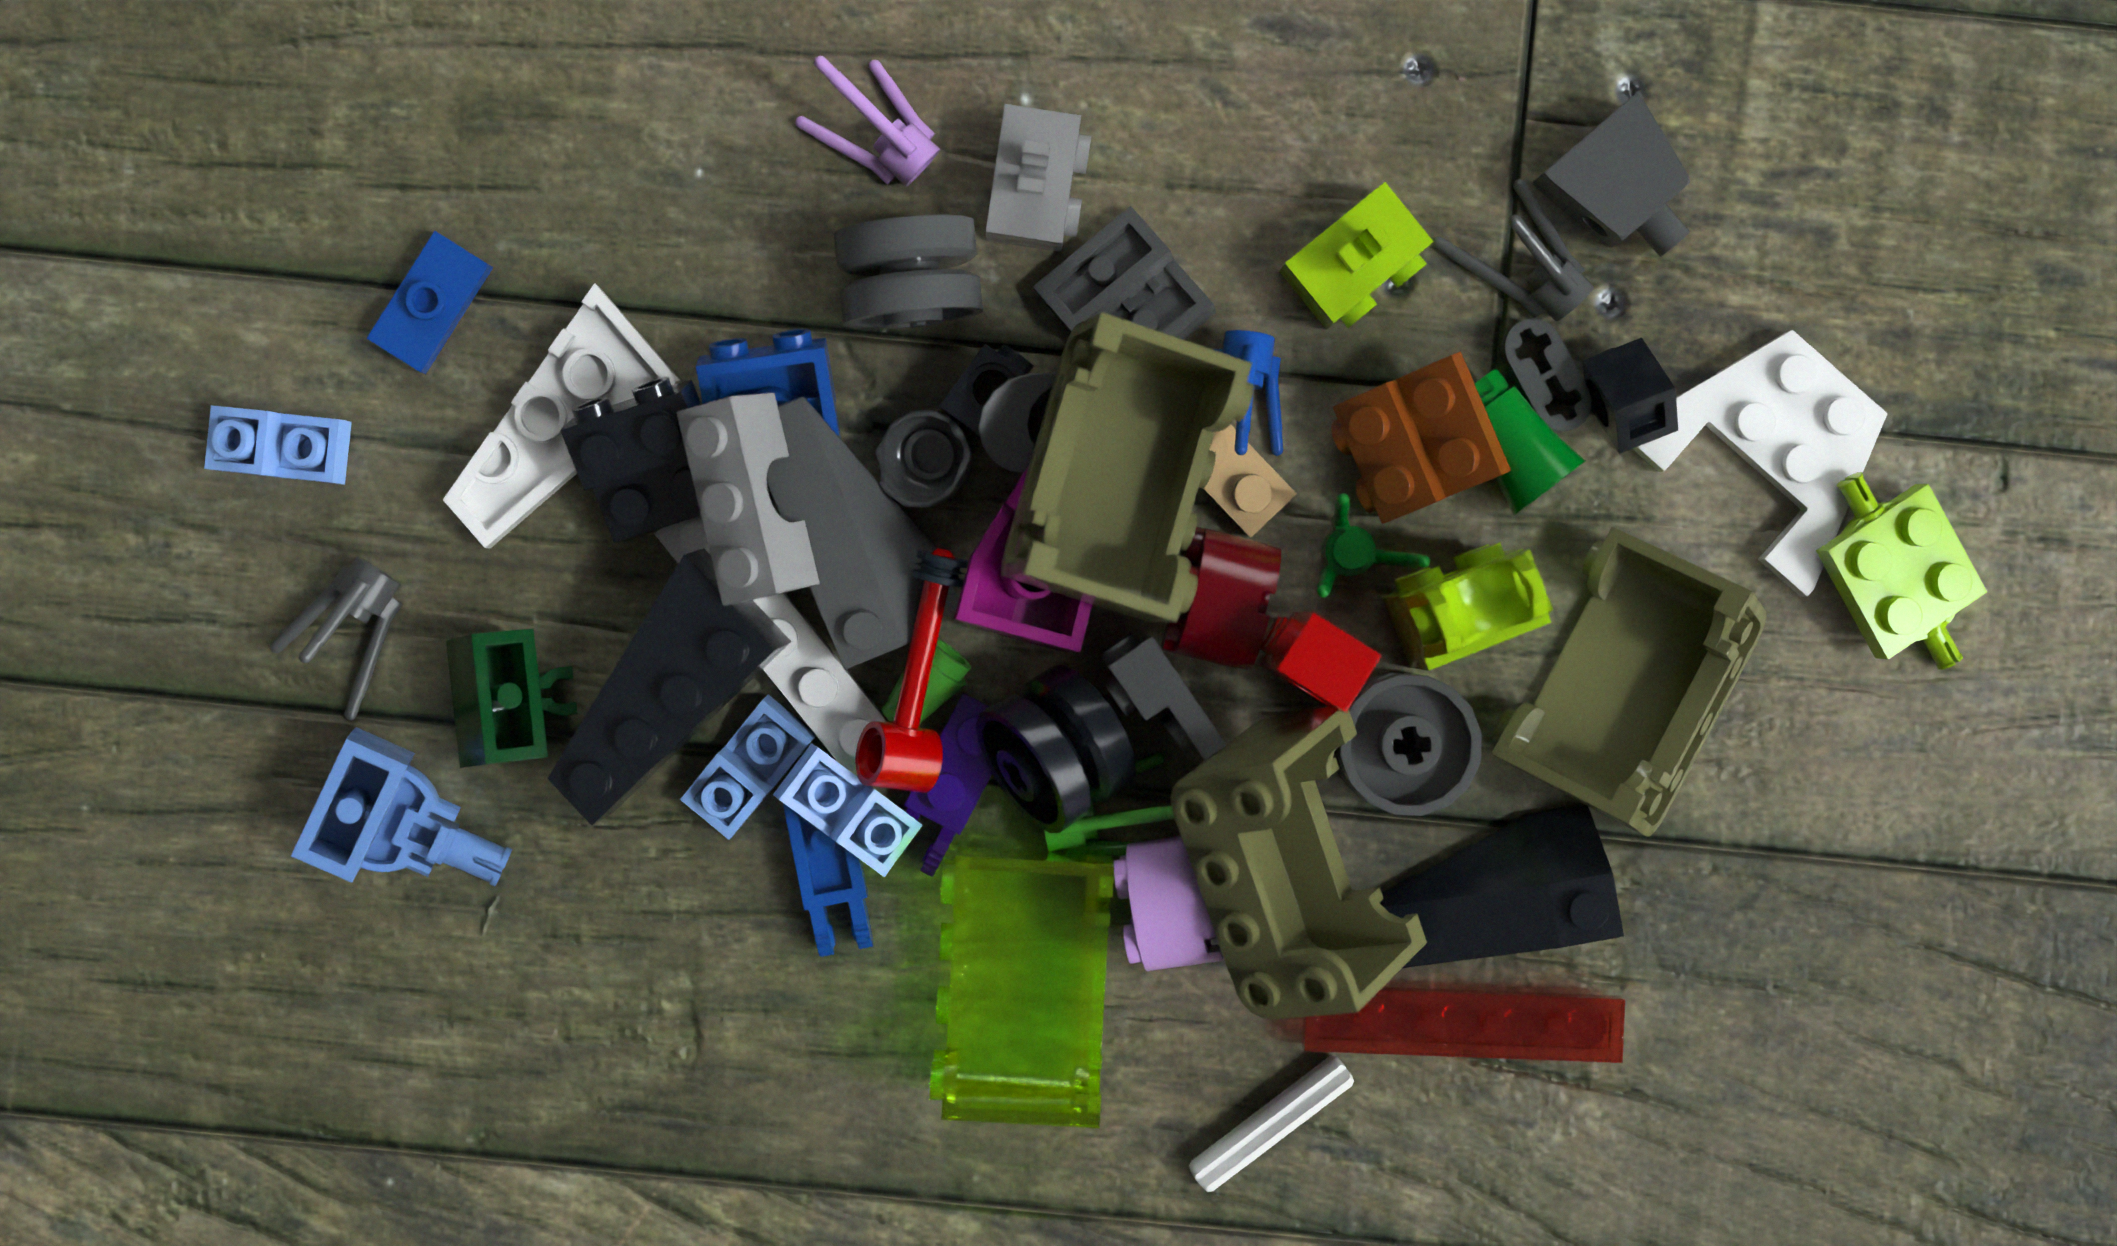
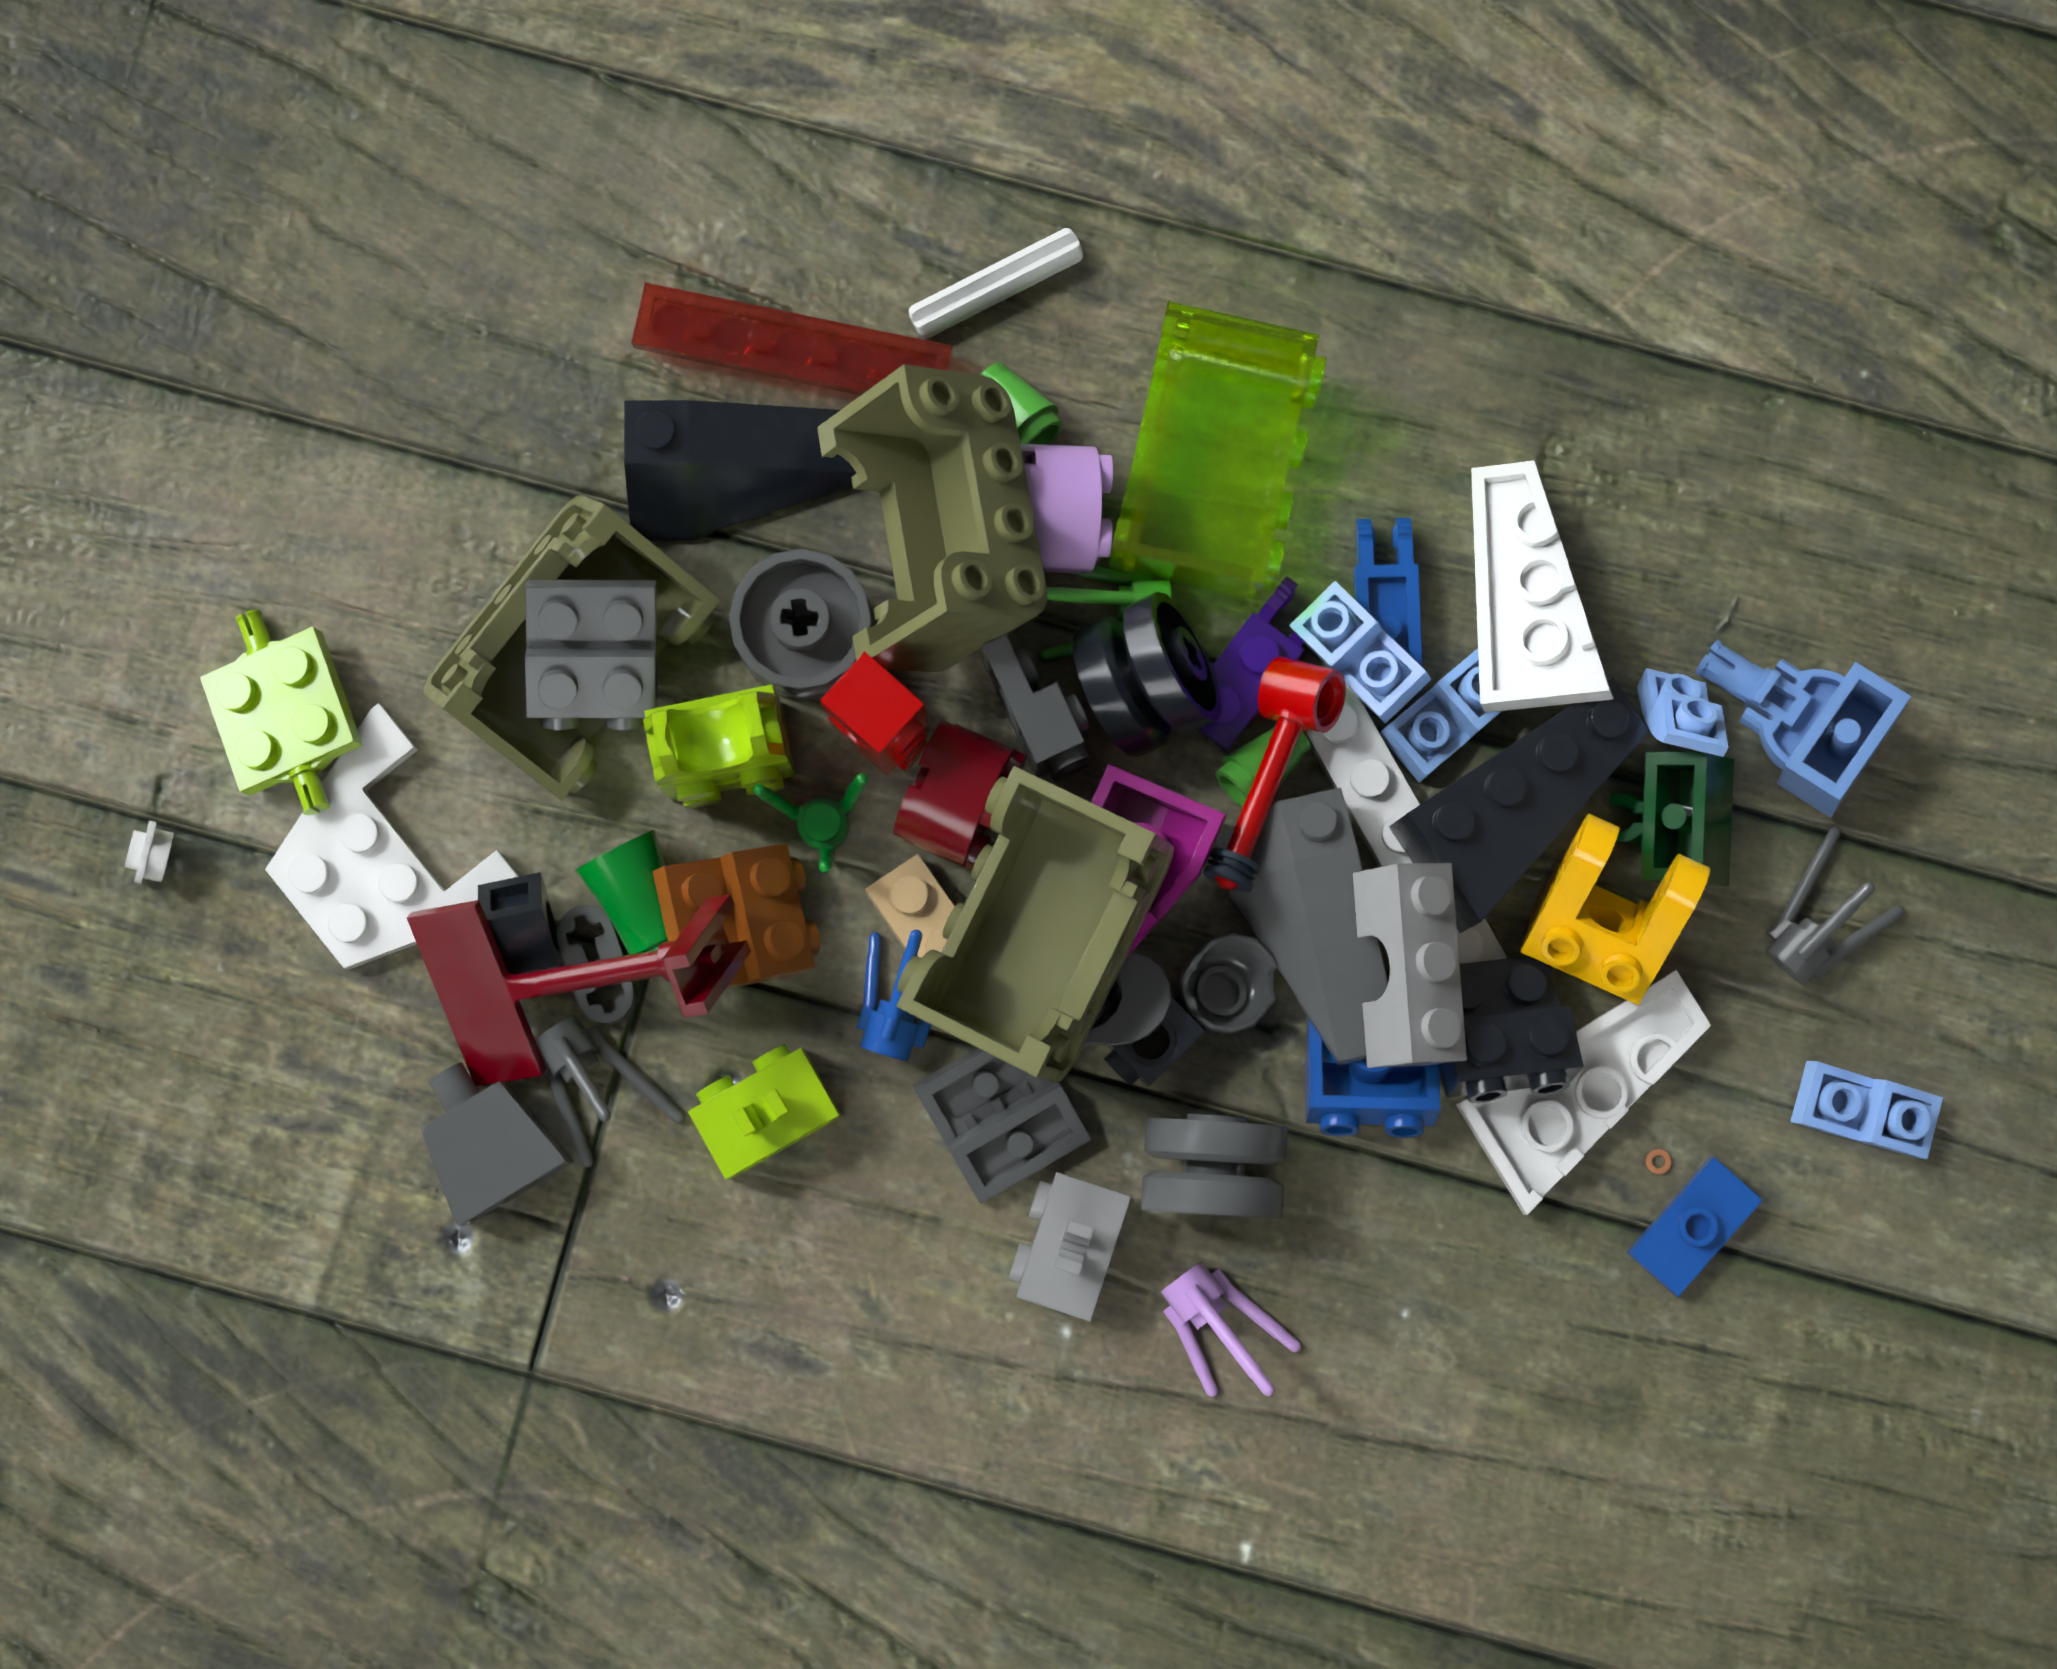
camera: 170 degrees left, 5 degrees down
none -> white plate [125,821,174,884]
none -> dark red piece [406,894,751,1086]
none -> dark grey plate [525,580,658,730]
none -> bright green cone [981,362,1063,445]
none -> white wing [1471,460,1613,713]
none -> yellow brick [1520,814,1710,1005]
none -> light blue slope [1637,668,1729,757]
none -> nougat piece [1645,1149,1671,1174]

